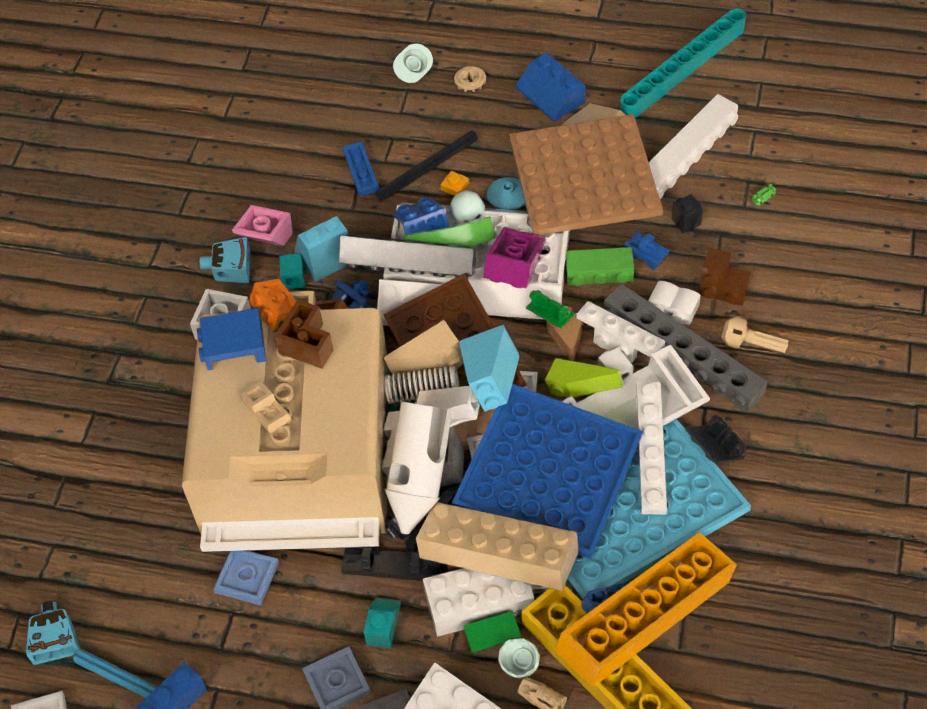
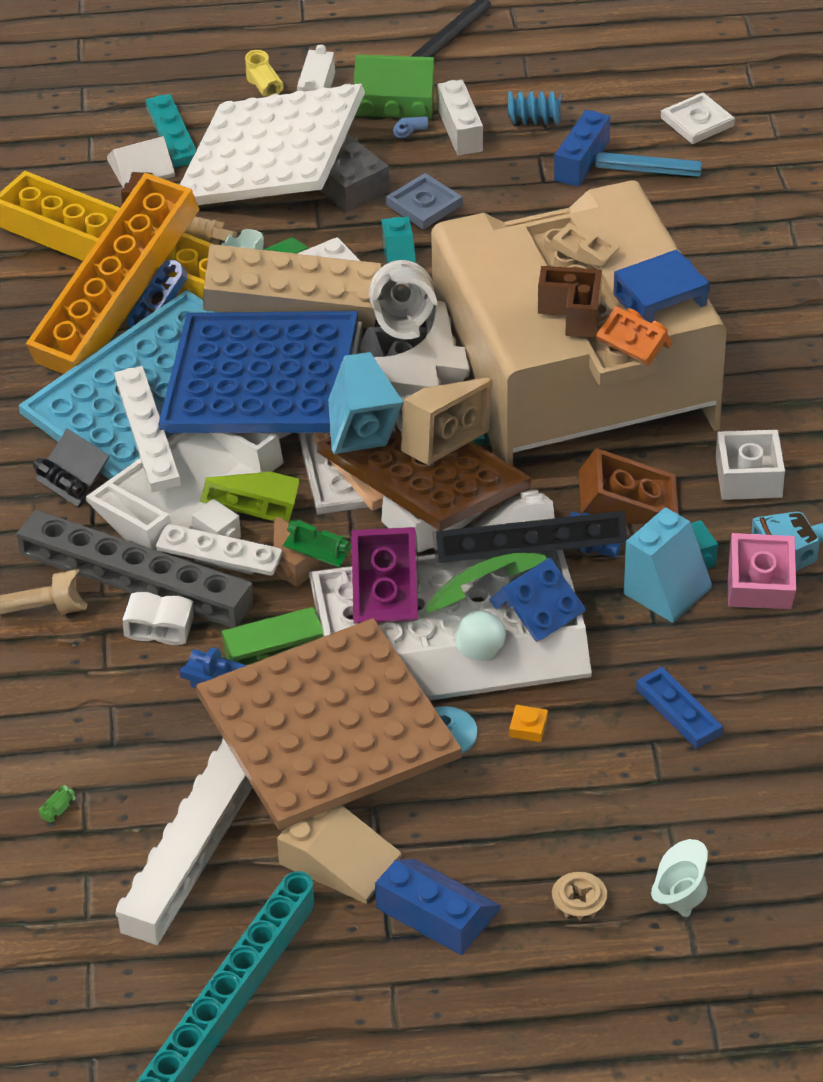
camera: 160 degrees right, 10 degrees down
medium azure torso [26,601,80,665] -> none
black axle [375,130,478,201] -> none
black brick [671,194,703,233] -> none
reddish brown brick [699,248,751,306] -> none

